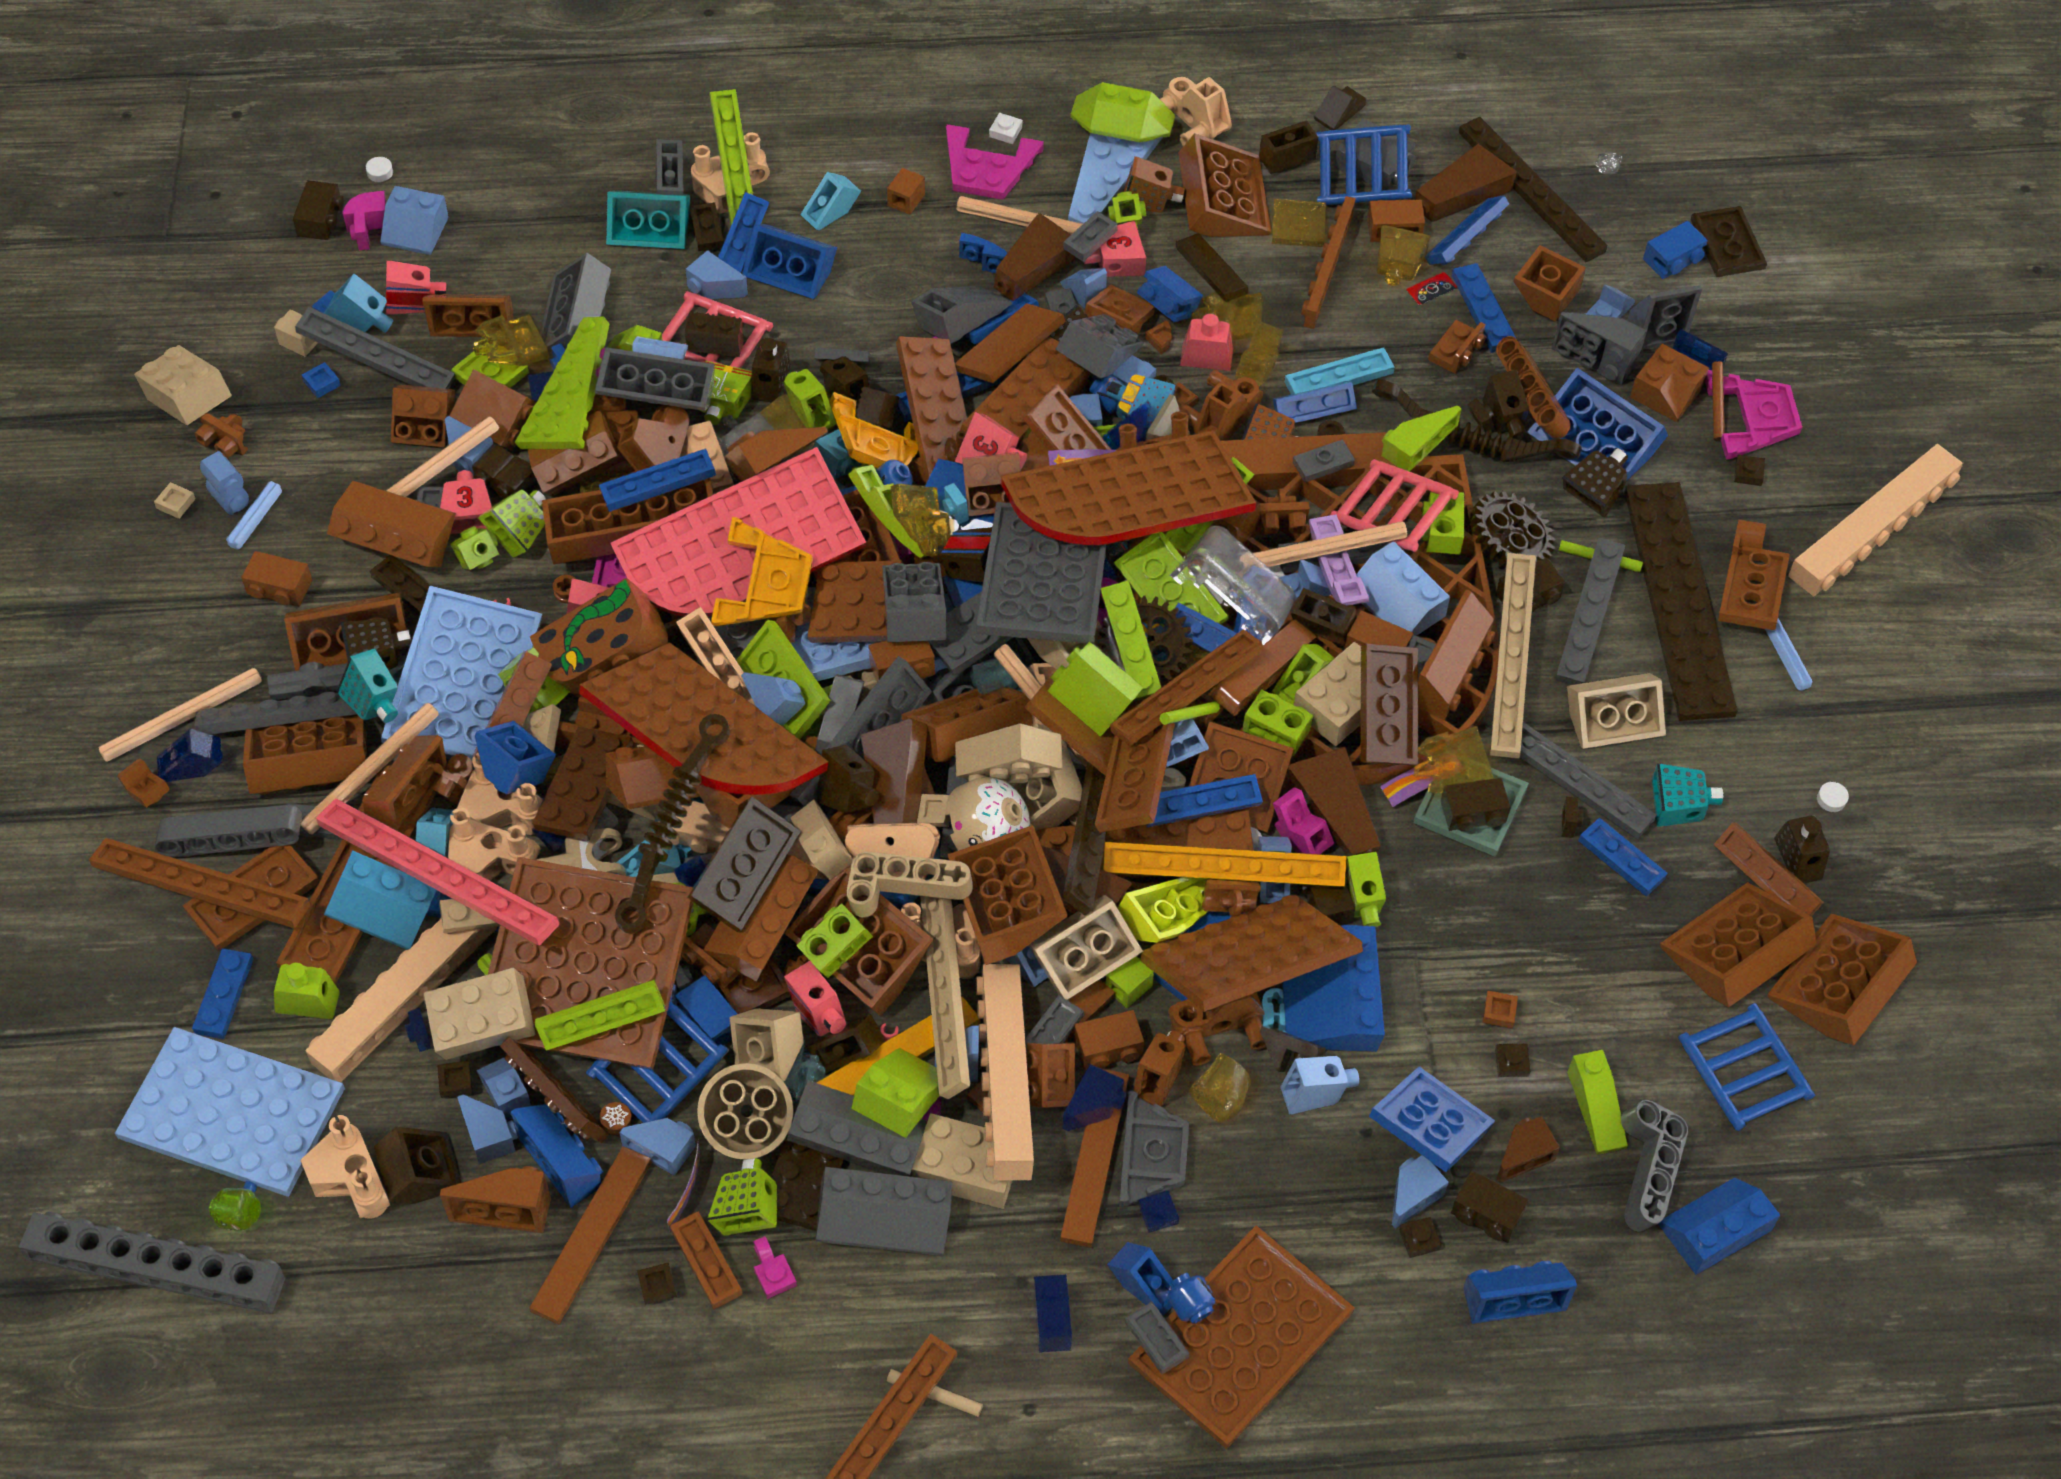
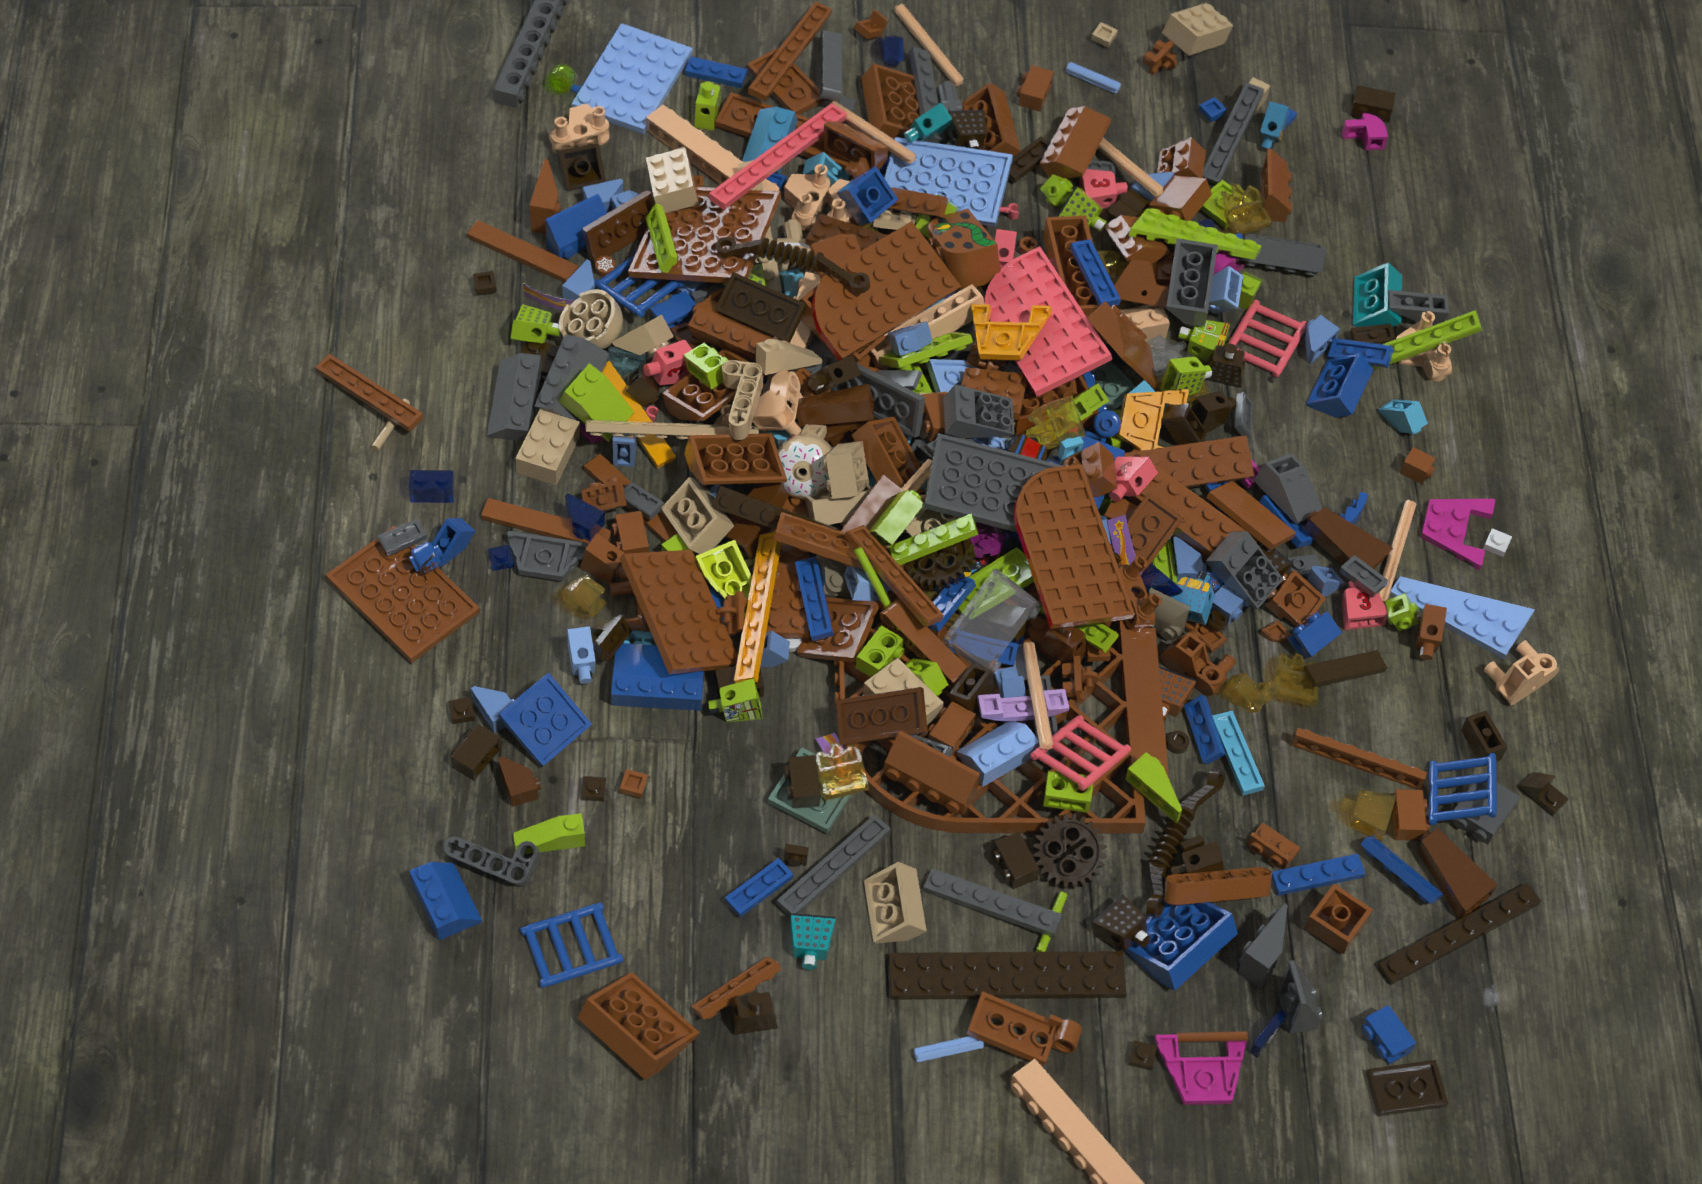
camera: 90 degrees right, 0 degrees up
medium blue brick [200,451,249,515] -> none
white tile [366,157,393,182] -> none
medium blue slope [380,186,449,255] -> none
coral torso [386,261,446,315] -> none
dark brown plate [437,1060,473,1098] -> none
dark orange plate [670,1211,743,1310] -> none
dark brown brick [684,311,744,357] -> none
dark pink plate [753,1236,797,1299] -> none
light nougat brick [976,964,1034,1180] -> none
lime wedge [1071,82,1175,143] -> none
dark orange slope [1178,133,1271,237] -> none
coral torso [1180,314,1233,371] -> none
clear yellow tile [1272,199,1326,247] -> none
dark pink brick [1273,787,1334,855] -> none
reddish brown slope [1287,747,1381,856] -> none
dark grey plate [1293,439,1355,482] -> none
sticker [1406,272,1457,305] -> none
blue slope [1463,1261,1577,1324] -> none
tan plate [1490,553,1536,758] -> none
medium blue slope [1586,285,1635,318] -> none
dark orange slope [1630,343,1709,422] -> none
dark orange slope [1660,882,1817,1007] -> none
white tile [1817,782,1849,812] -> none

